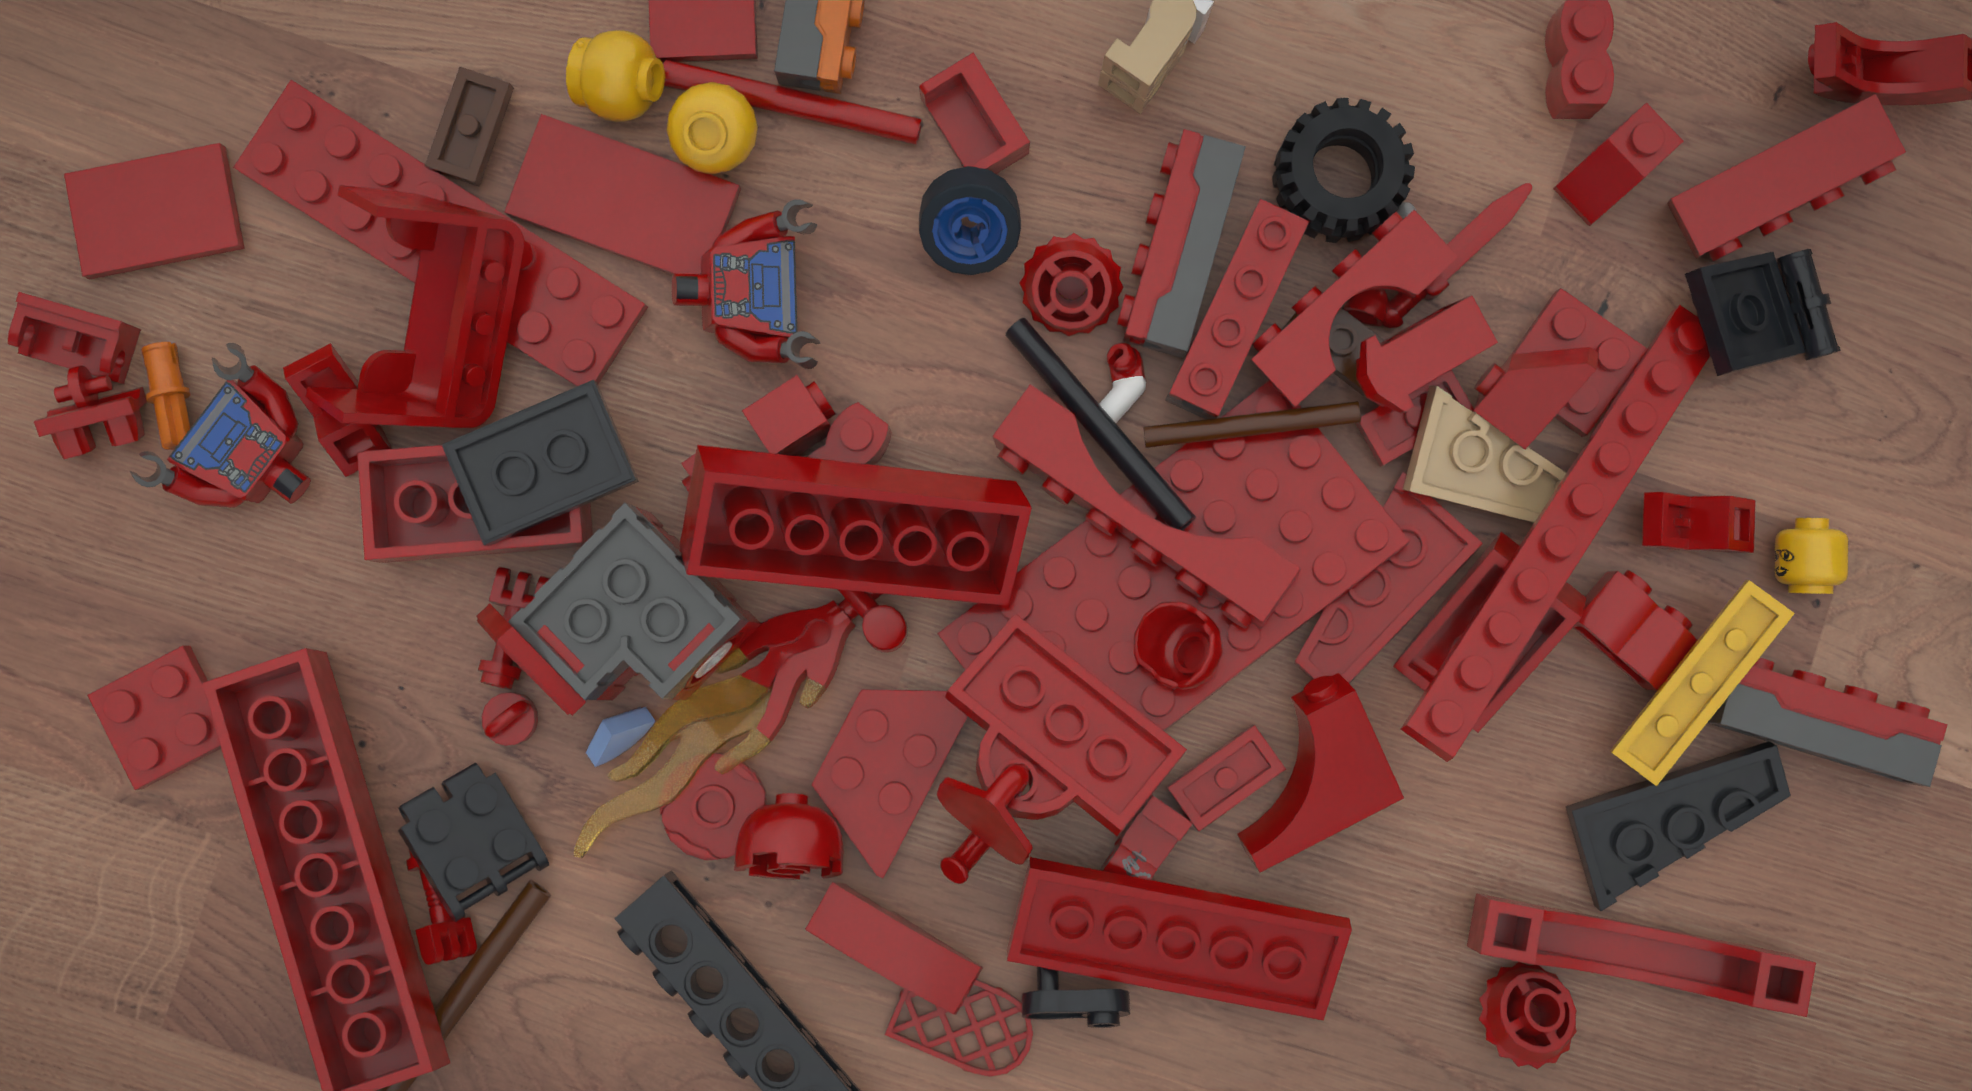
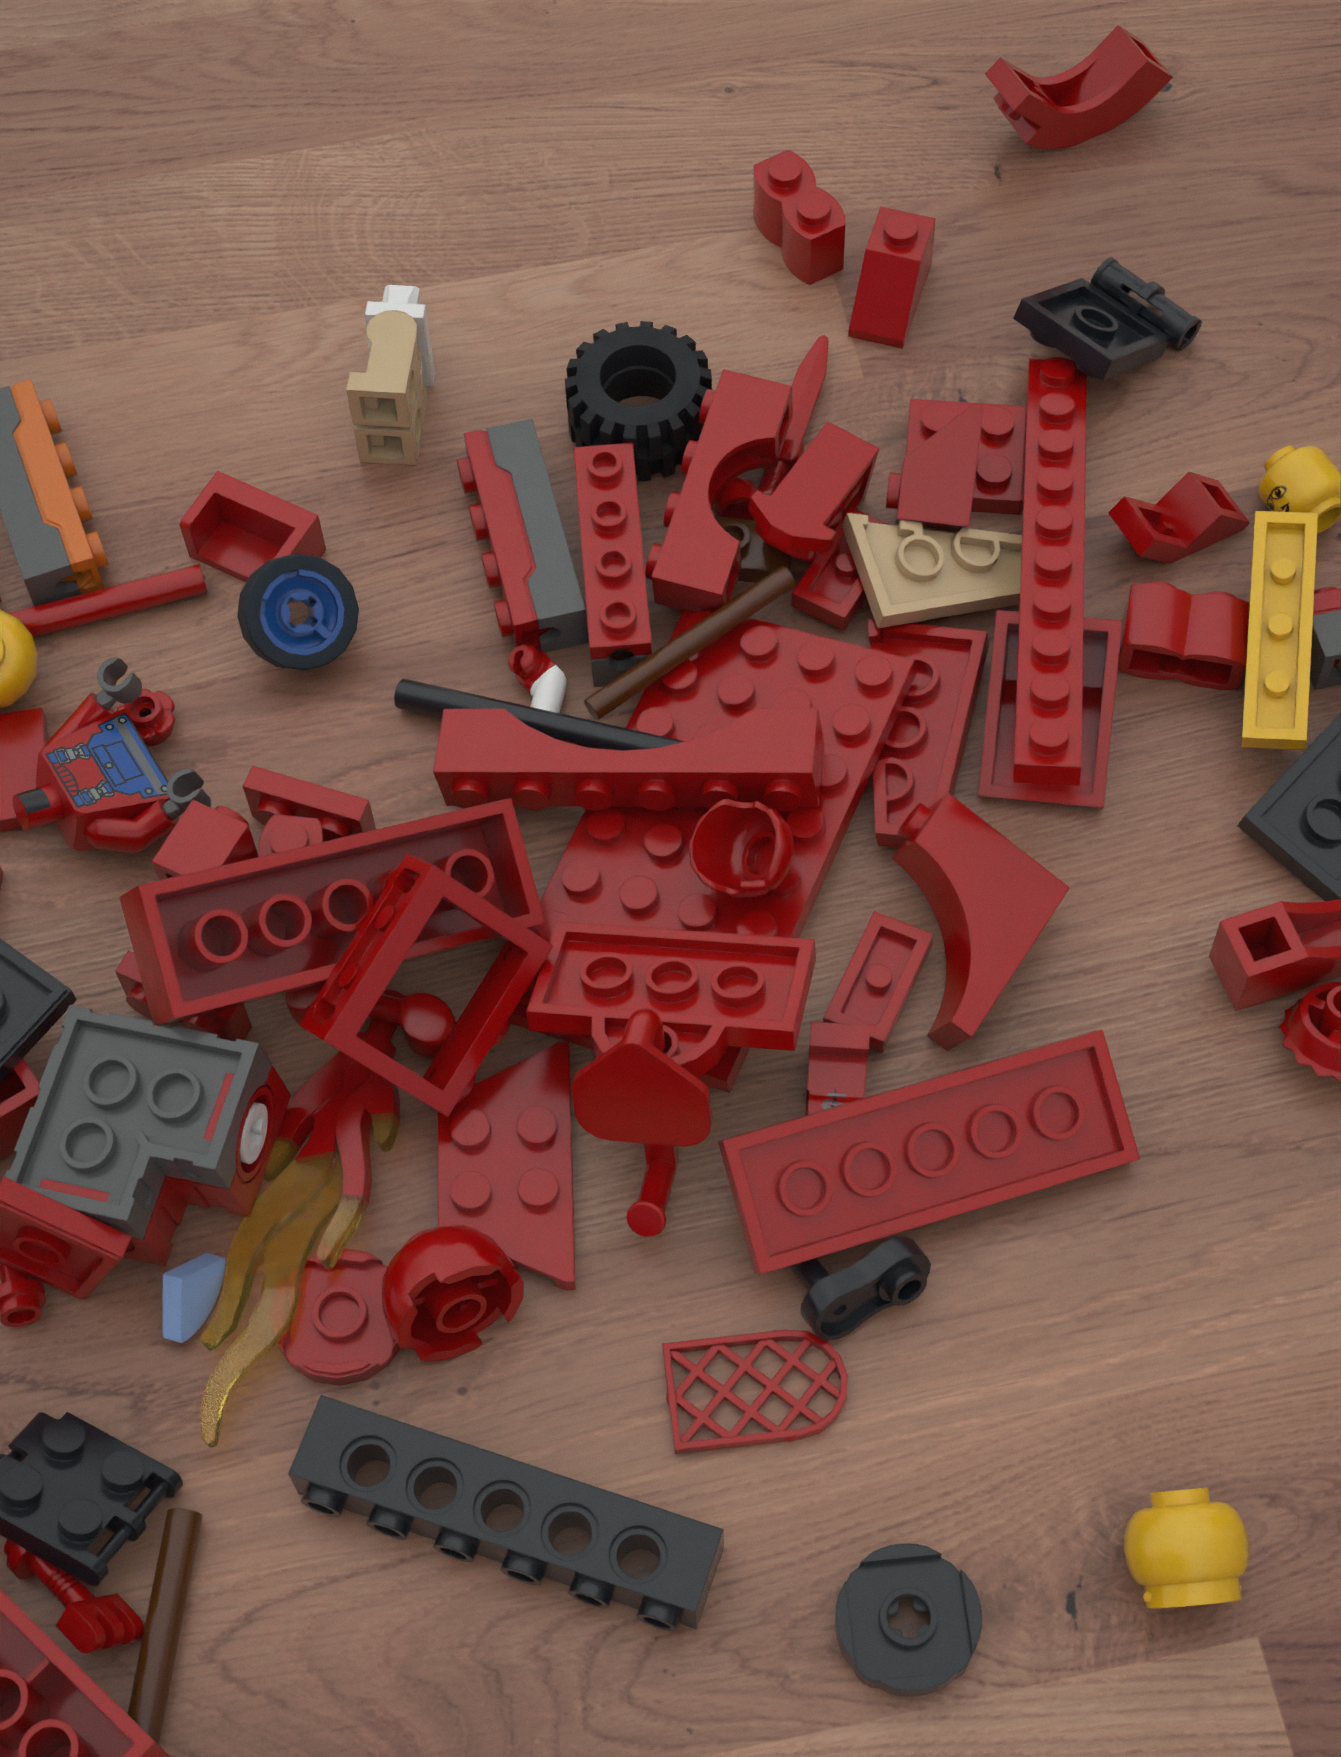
camera: 30 degrees left, 25 degrees down
red tile [481,692,538,746] -> none
red slope [805,882,983,1015] -> none
red piece [1019,233,1124,336] -> none
red wedge [1667,94,1906,262] -> none
none -> red plate [116,689,175,747]
none -> red plate [243,766,376,841]
none -> red window [299,854,554,1117]

